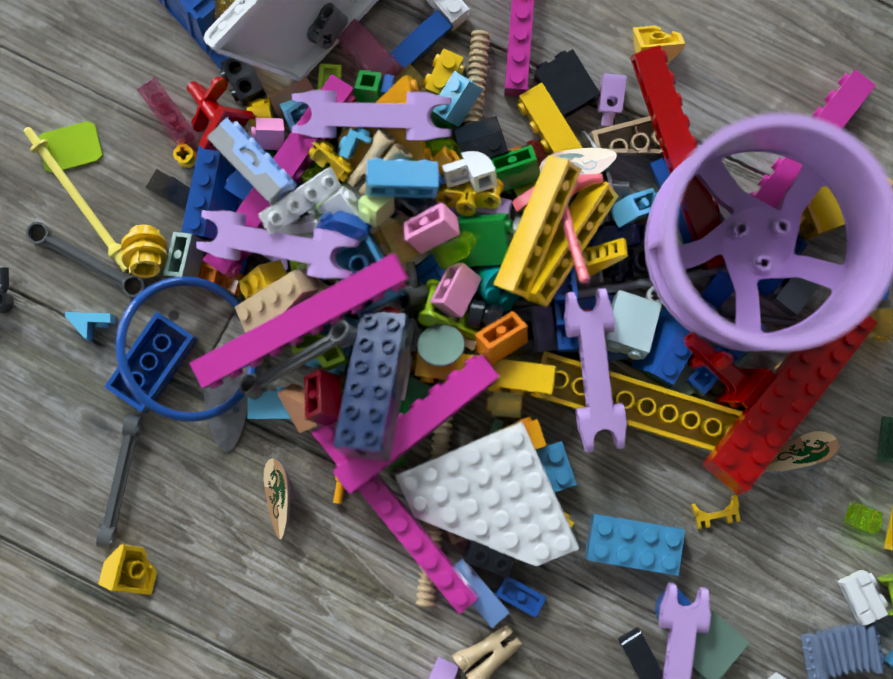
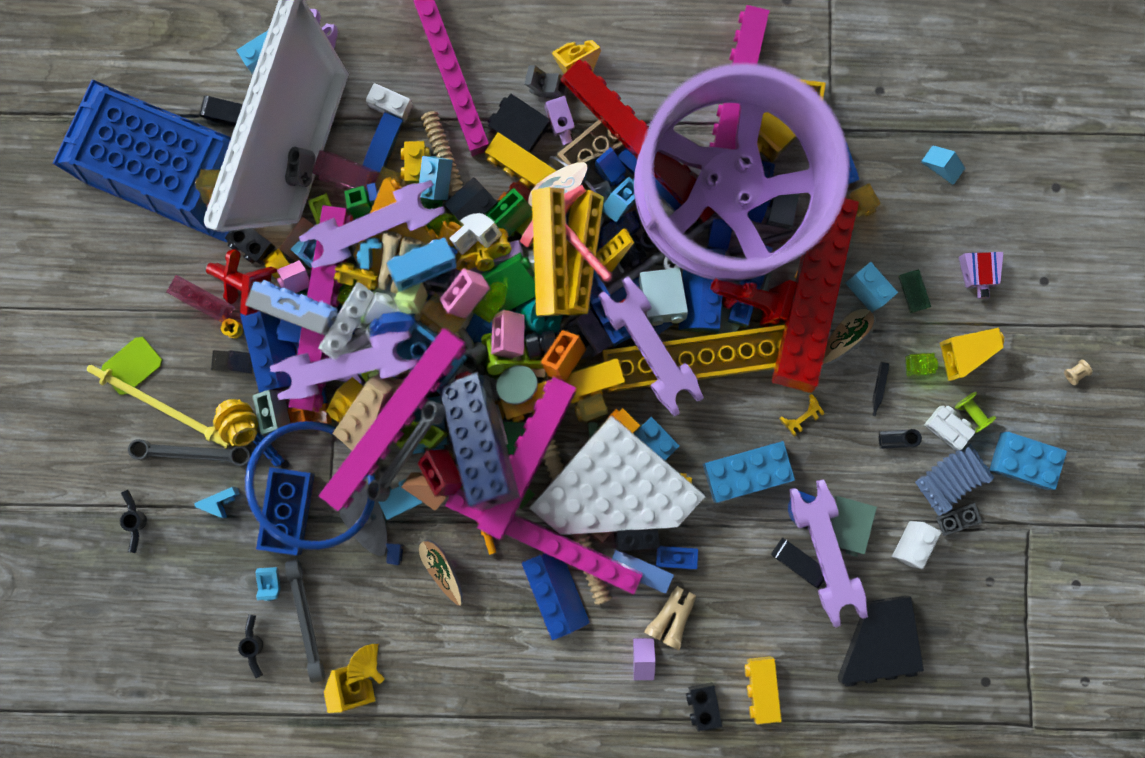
camera: 30 degrees left, 0 degrees up
none -> black piece [238,614,263,679]
none -> blue axle [252,433,284,467]
none -> medium azure bracket [255,567,281,601]
none -> yellow hand [347,644,385,684]
none -> dark blue slope [386,543,404,565]
none -> blue slope [522,553,590,641]
none -> dark grey brick [524,65,568,100]
none -> blue slope [595,147,626,187]
none -> medium azure brick [845,262,898,312]
none -> black piece [872,362,889,416]
none -> black piece [878,429,922,449]

